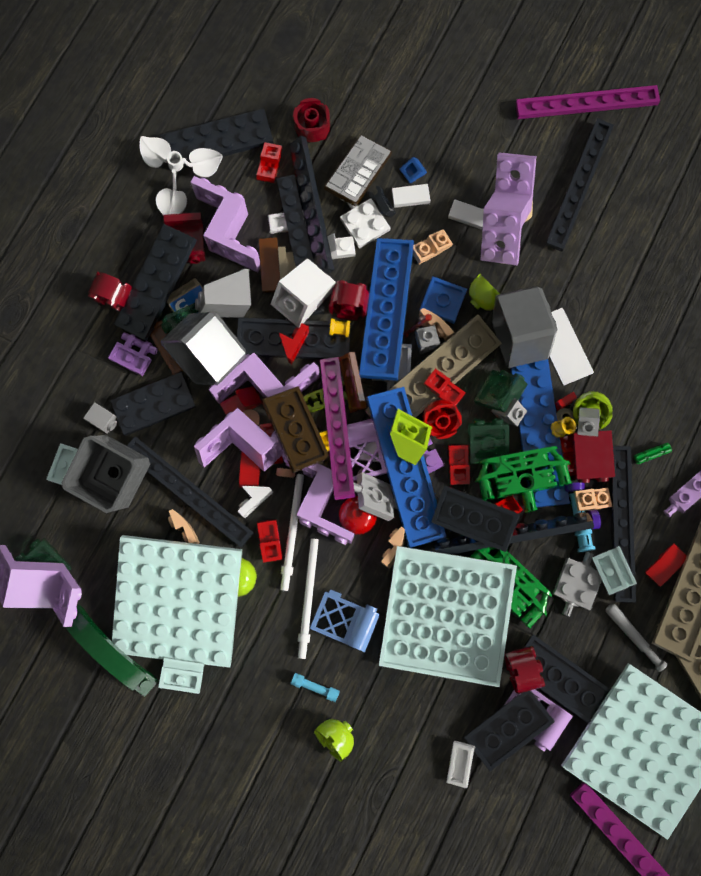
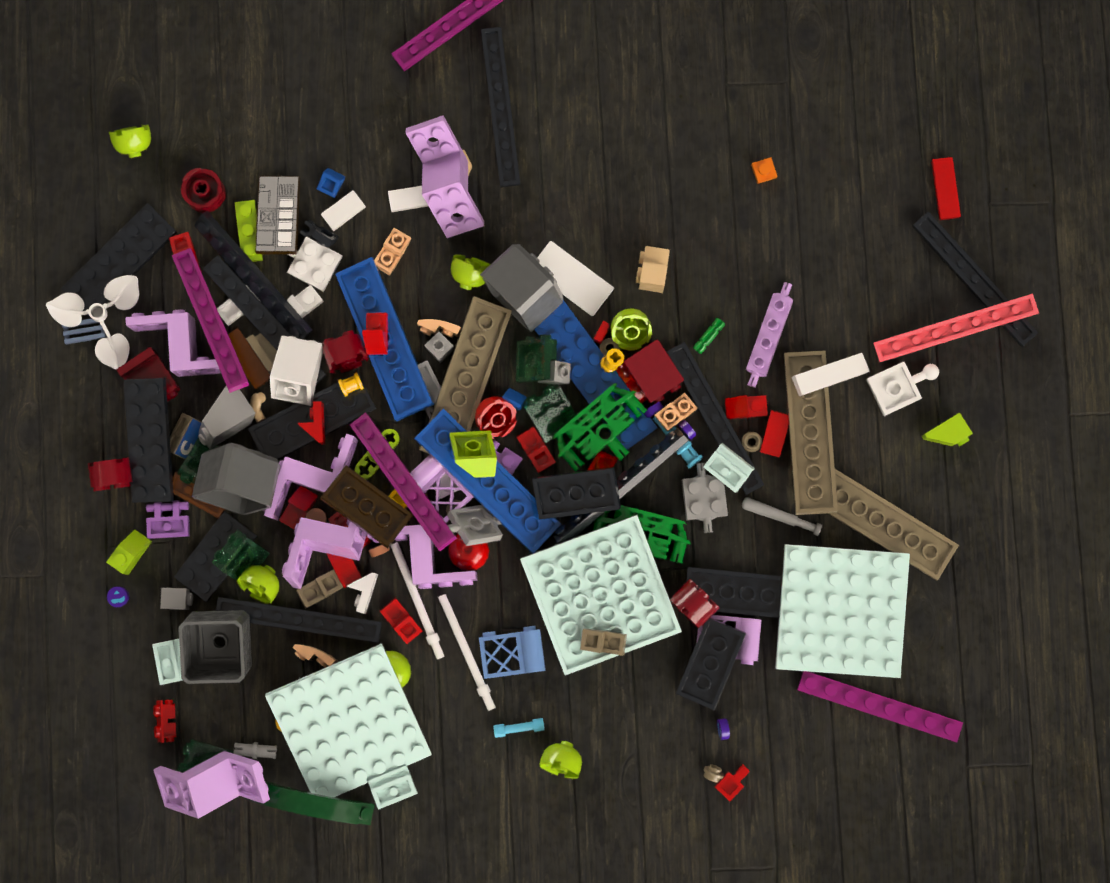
camera: 25 degrees left, 5 degrees up
reddish brown tile [339,352,367,413] -> none
light nougat slope [381,526,406,569] -> none
clear red hinge [403,314,432,339] -> none
blue plate [419,276,467,324] -> none
red slope [424,368,466,406] -> none
white tile [447,741,475,788] -> none
light grey brick [578,408,600,436] -> none
none -> sand blue tile [62,319,106,345]
none -> lime slope [106,530,152,575]
none -> dark purple tile [107,587,129,607]
none -> lime cylinder [109,125,151,158]
none -> red hinge [153,700,176,743]
none -> magenta plate [172,248,249,393]
none -> clear green plate [212,529,270,581]
none -> light grey pin [234,742,277,759]
none -> lime plate [235,200,263,262]
none -> lime cylinder [237,565,280,604]
none -> tan arm [250,392,266,423]
none -> dark tan slope [296,569,343,609]
none -> red slope [362,312,388,355]
none -> blue slope [502,388,527,410]
none -> dark tan slope [580,629,627,656]
none -> tan brick [636,246,670,293]
none -> dark tan plate [704,764,724,783]
none -> red plate [714,764,750,801]
none -> dark purple tile [717,718,730,740]
none -> red slope [725,395,768,419]
none -> dark tan plate [741,432,762,452]

